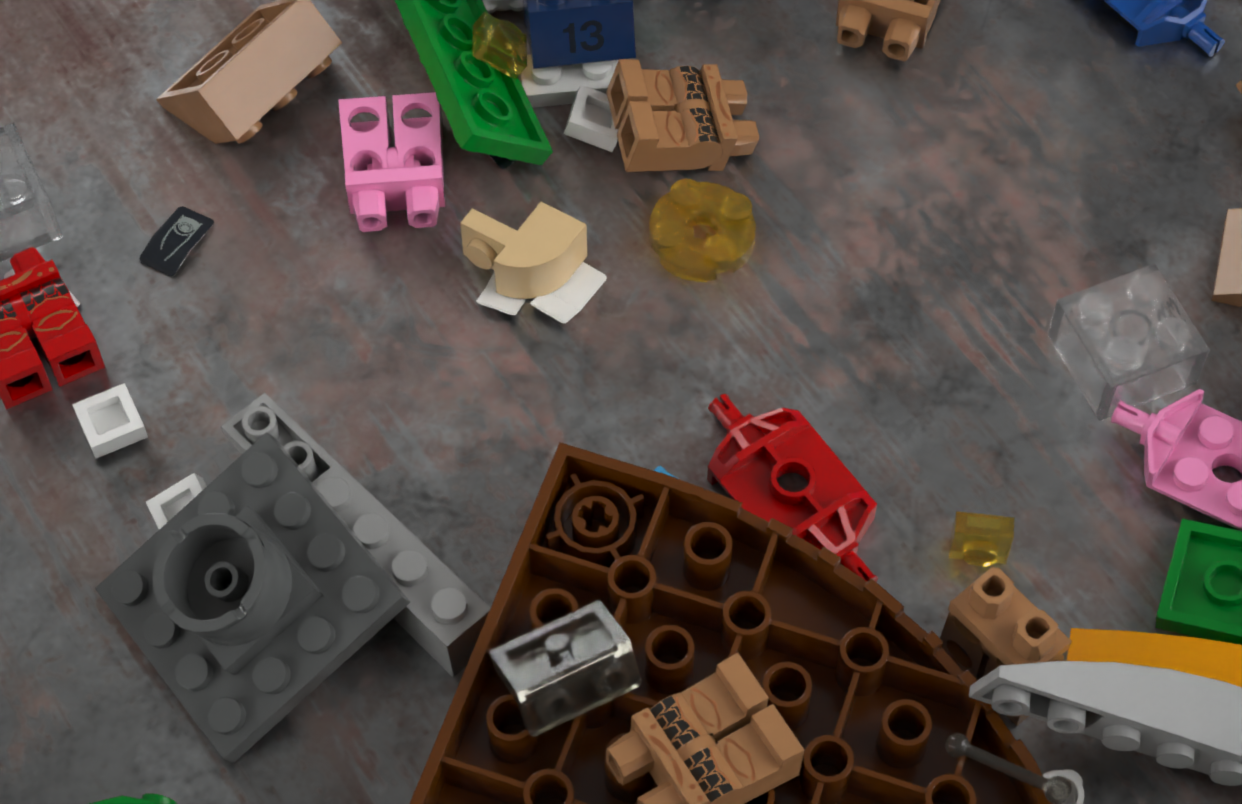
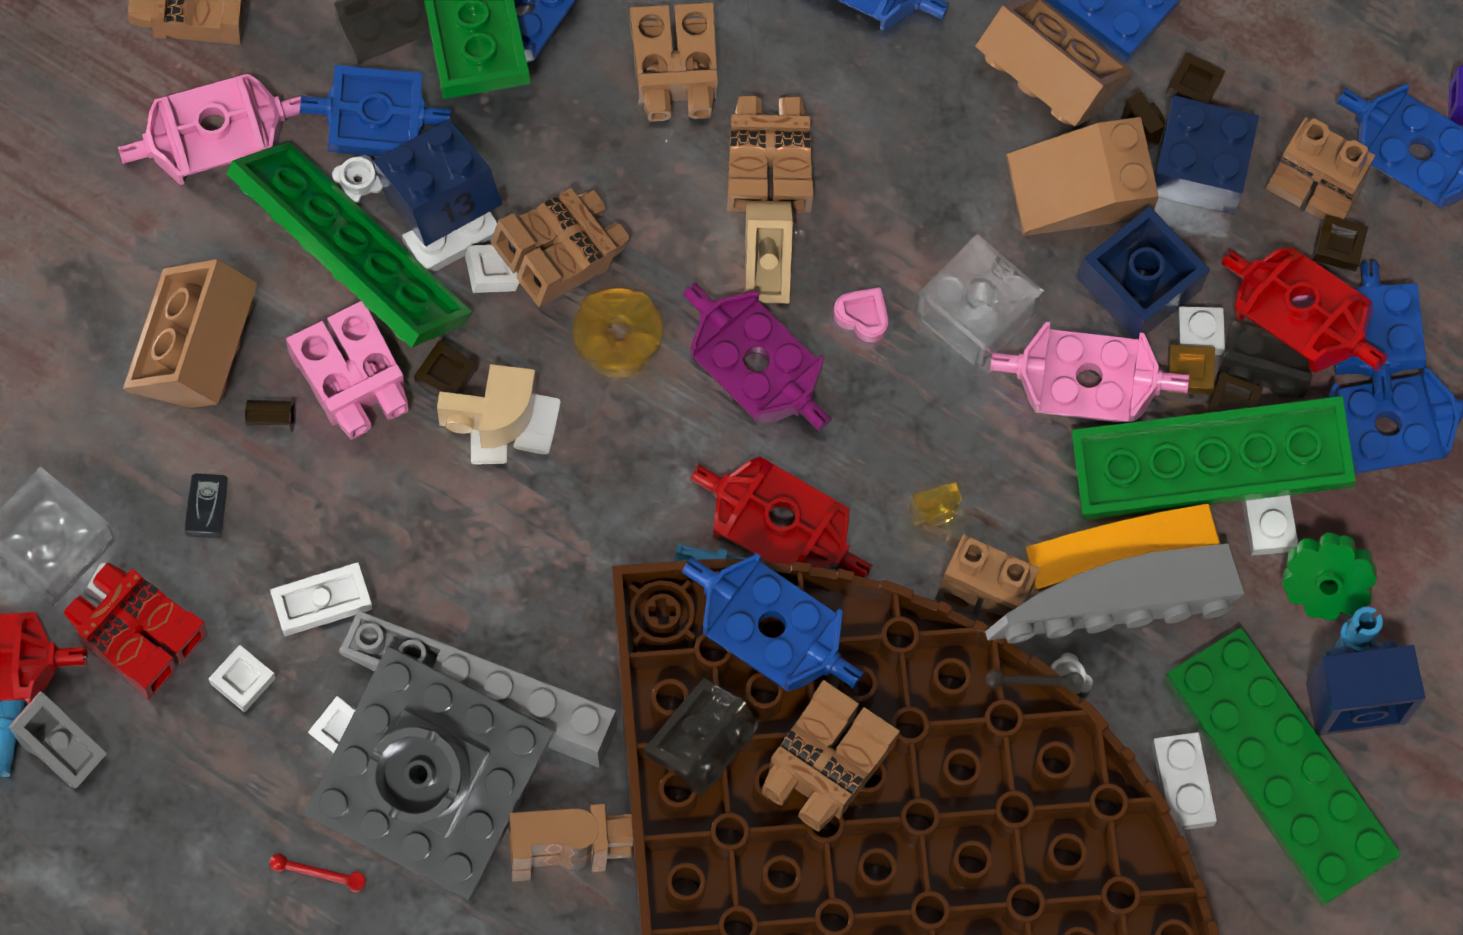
camera: 30 degrees left, 10 degrees up
clear yellow plate [473,12,527,79] -> none
none -> dark brown piece [245,397,296,432]
none -> red hinge [269,853,366,892]
none -> white plate [270,562,373,637]
none -> dark brown plate [414,341,477,396]
none -> medium nougat hips [509,804,634,882]
none -> magenta plate [682,282,832,432]
none -> blue plate [682,554,864,691]
none -> medium nougat hips [726,96,813,213]
none -> tan slope [745,201,793,304]
none -> bright pink tile [833,287,888,342]

